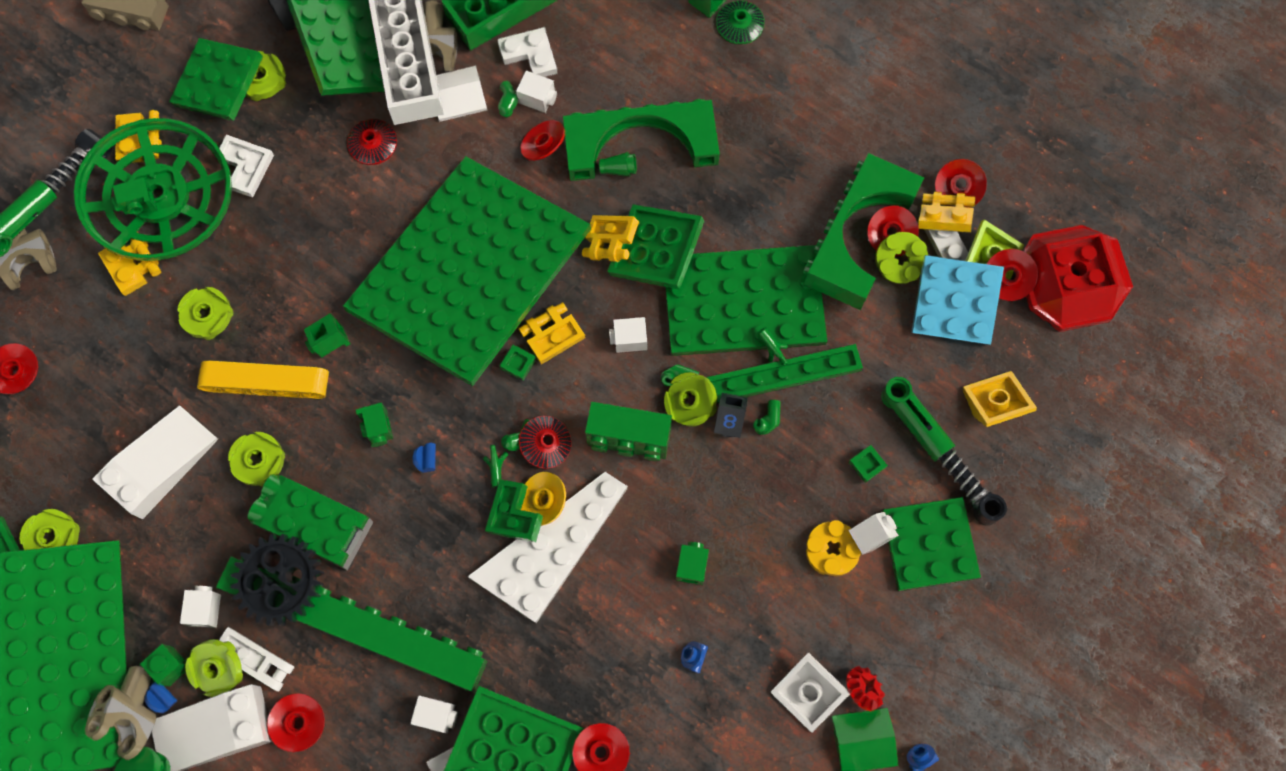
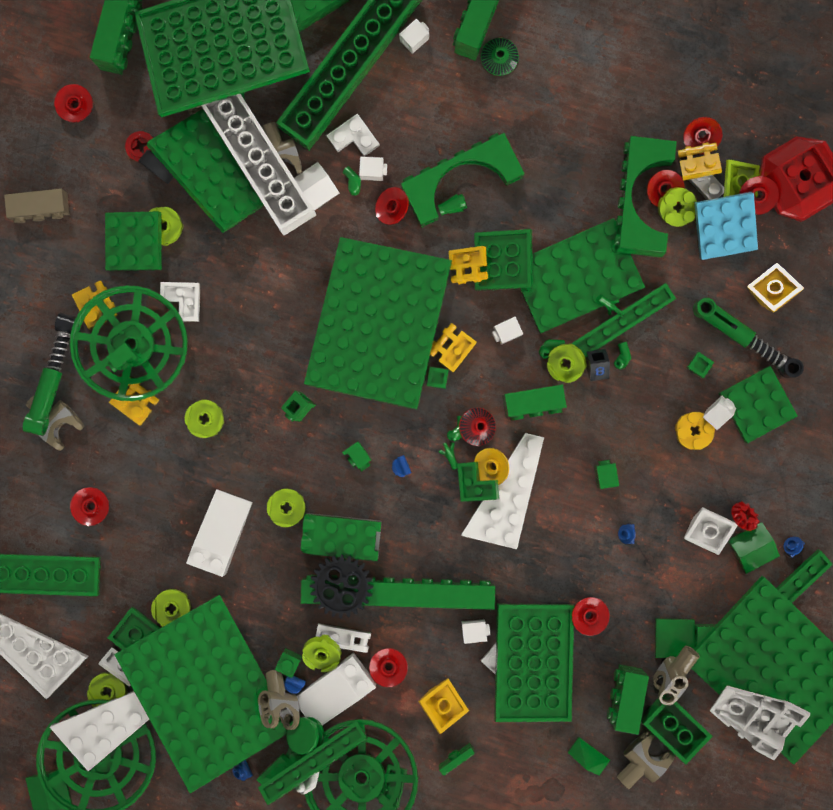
camera: 20 degrees left, 15 degrees up
white brick [180,586,221,628] -> none
yellow beam [197,361,329,399] -> none
dish [347,119,397,165] -> none

